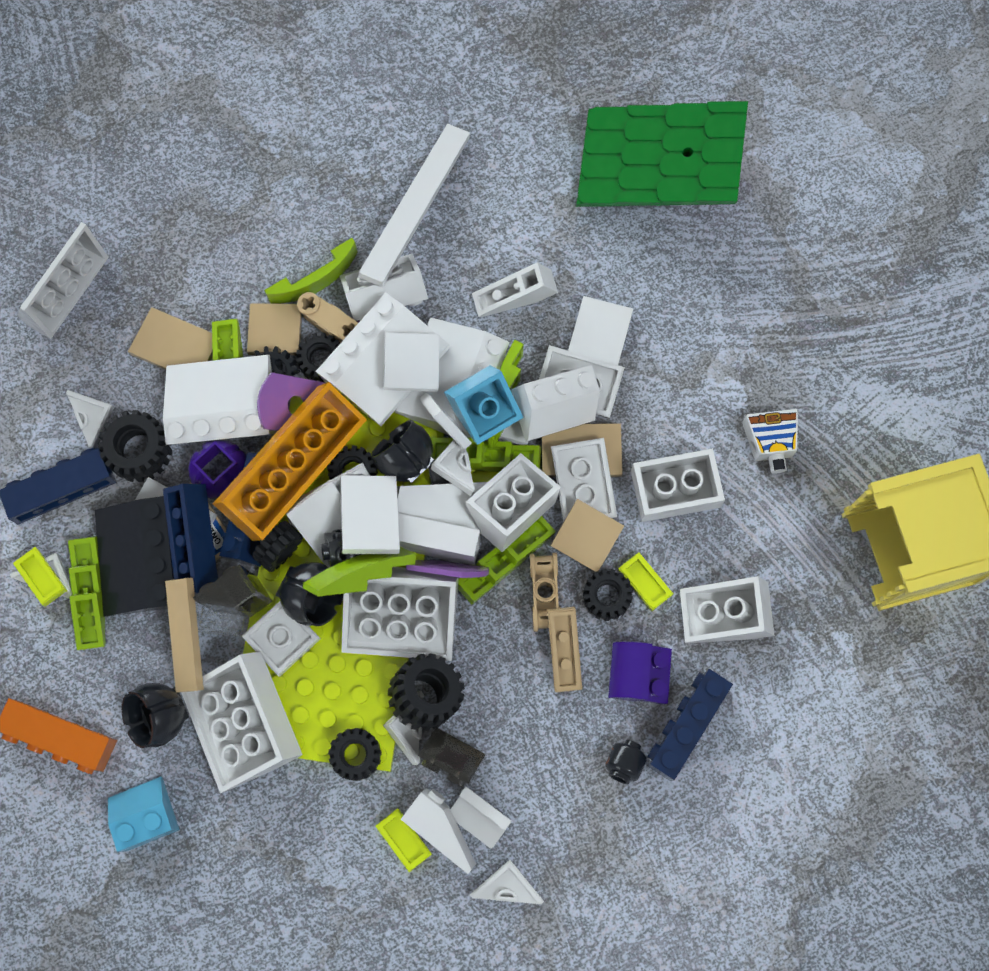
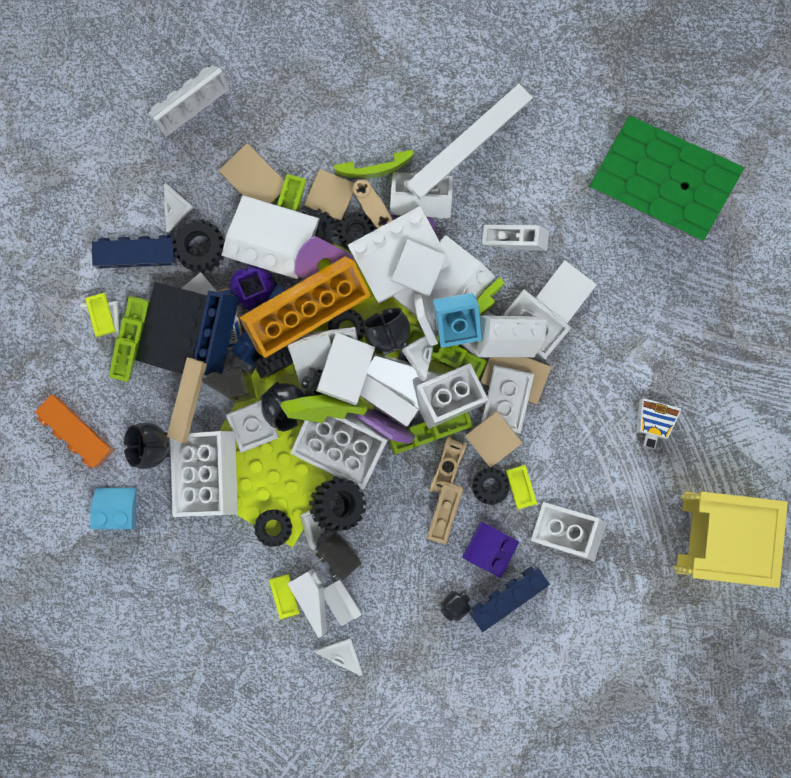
camera: 20 degrees right, 10 degrees up
white brick [631,448,725,522] -> none

